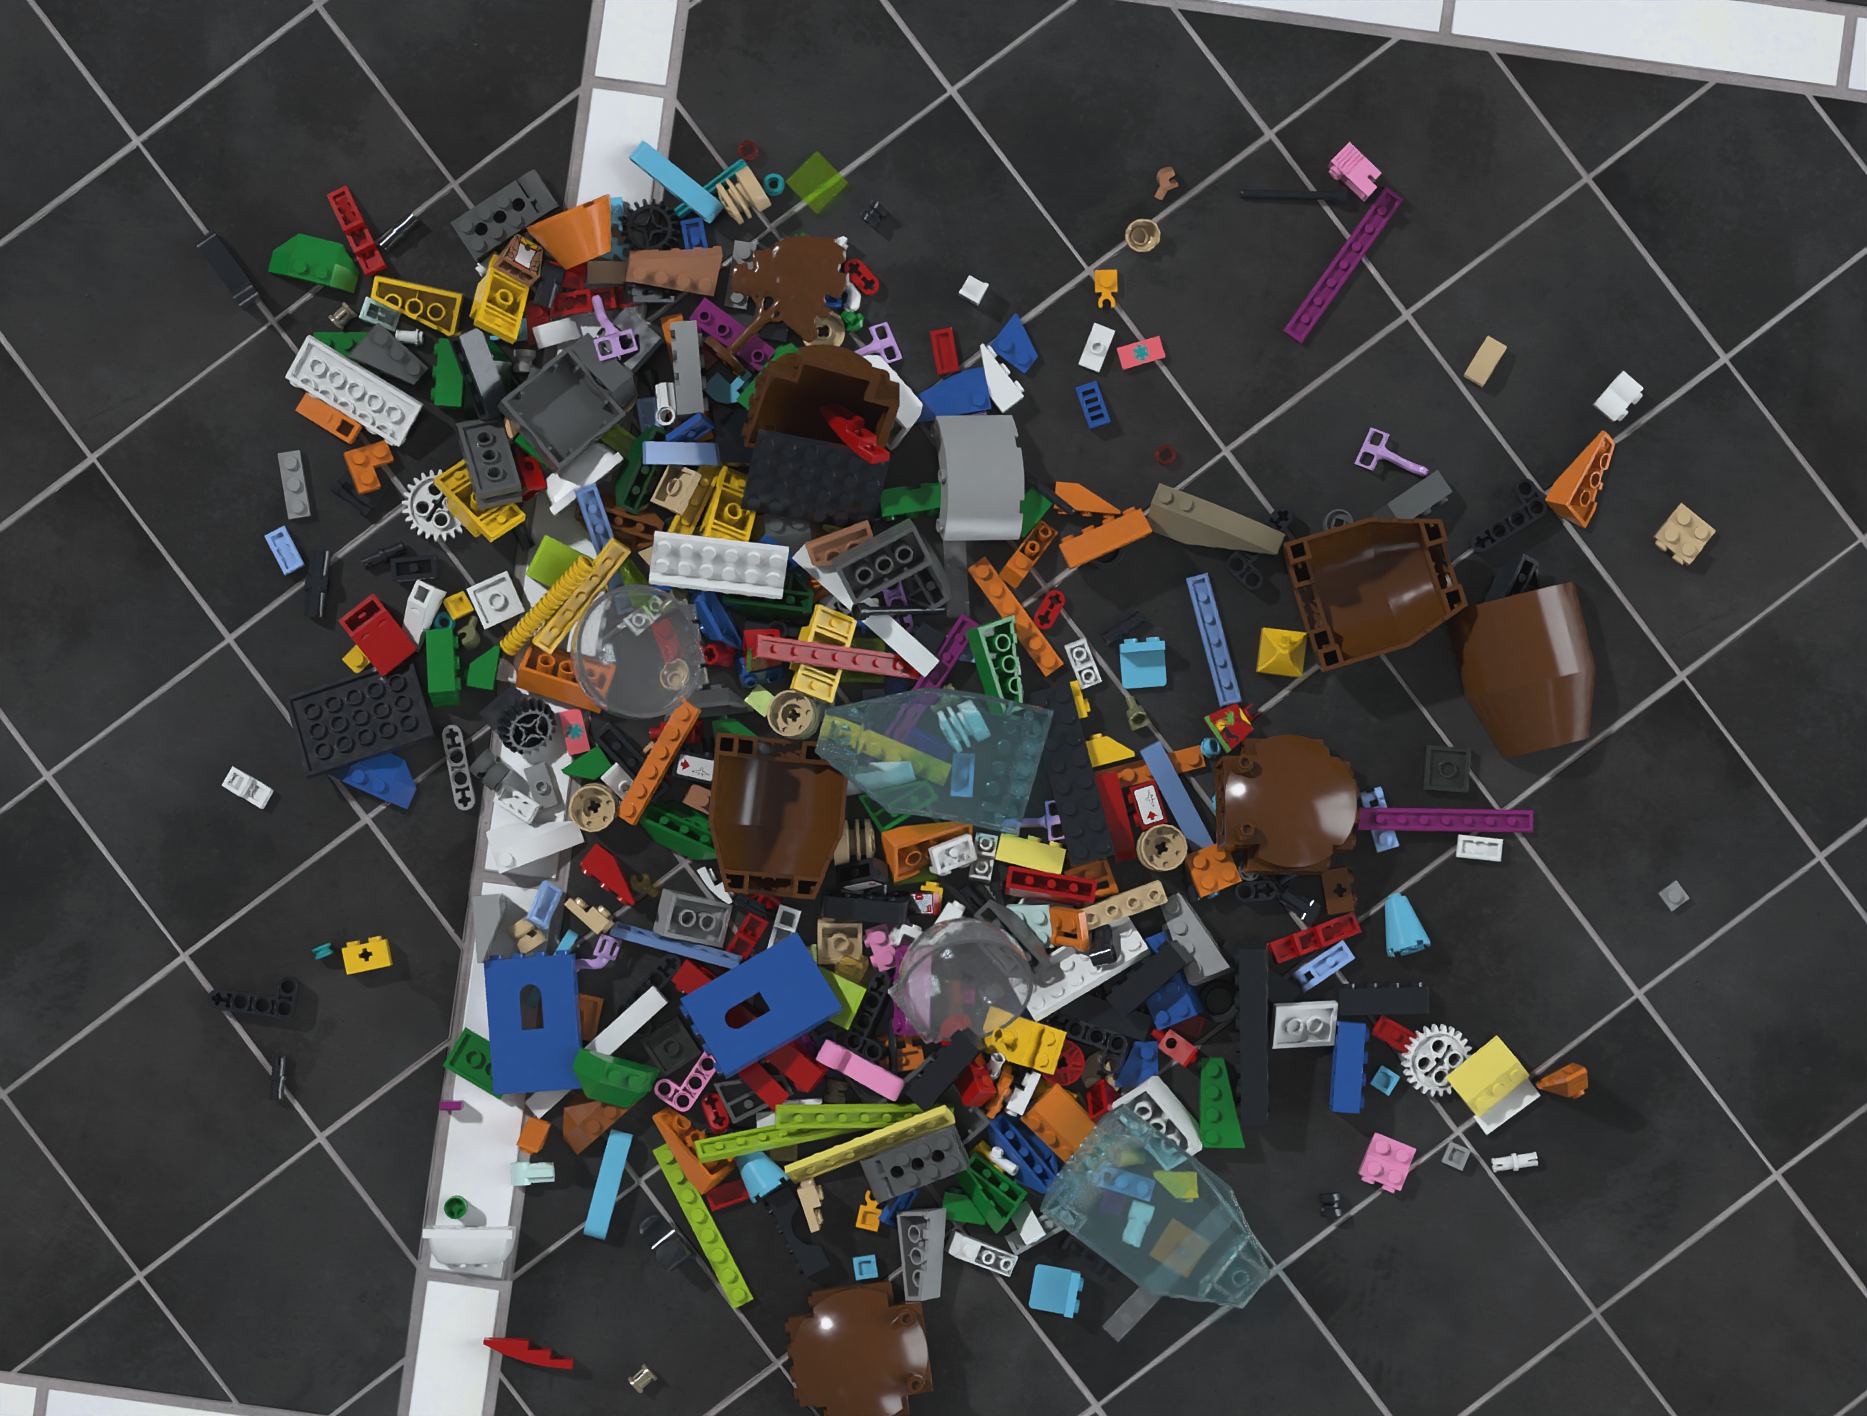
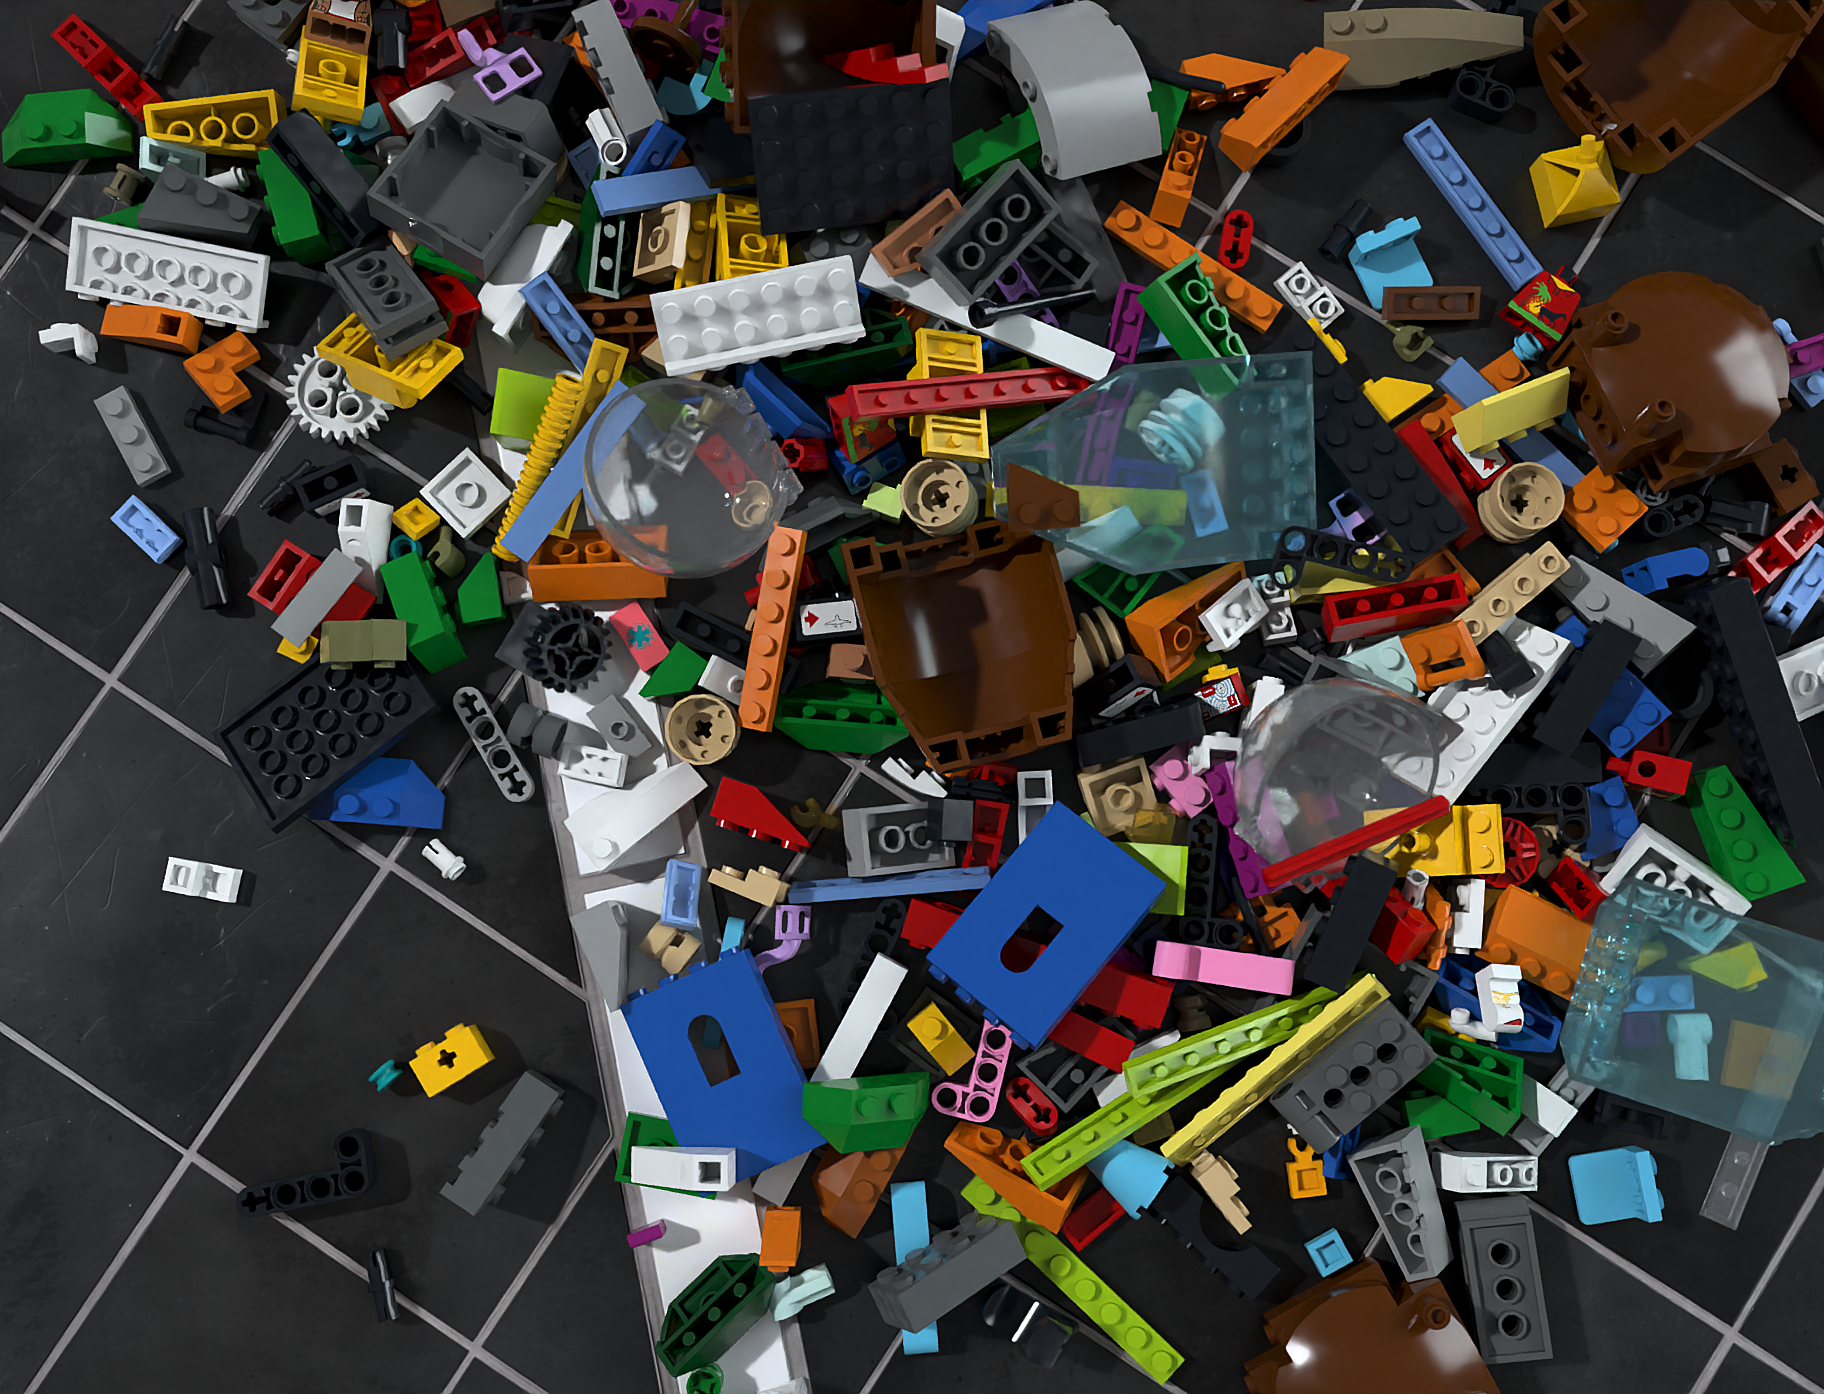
camera: 20 degrees left, 5 degrees down
none -> white bracket [39,323,98,364]
none -> light grey tile [271,548,363,648]
none -> olive brick [320,619,406,670]
none -> white pin [422,838,466,880]
none -> dark grey wedge [439,1068,565,1216]
none -> medium blue tile [500,380,645,563]
none -> white slope [631,1146,736,1191]
none -> dark green wedge [654,1253,777,1378]
none -> dark grey brick [868,1212,1027,1334]
none -> yellow slope [907,1001,976,1076]
none -> black brick [926,799,973,848]
none -> reddish brown wing [1005,462,1081,532]
none -> red axle [1262,795,1451,888]
none -> black beam [1268,526,1412,590]
none -> reddish brown plate [1381,286,1481,320]
none -> light yellow slope [1451,366,1570,454]
none -> dark grey hinge [1453,1195,1553,1365]
none -> white leg [1475,964,1524,1034]
none -> blue hips [1621,541,1731,597]

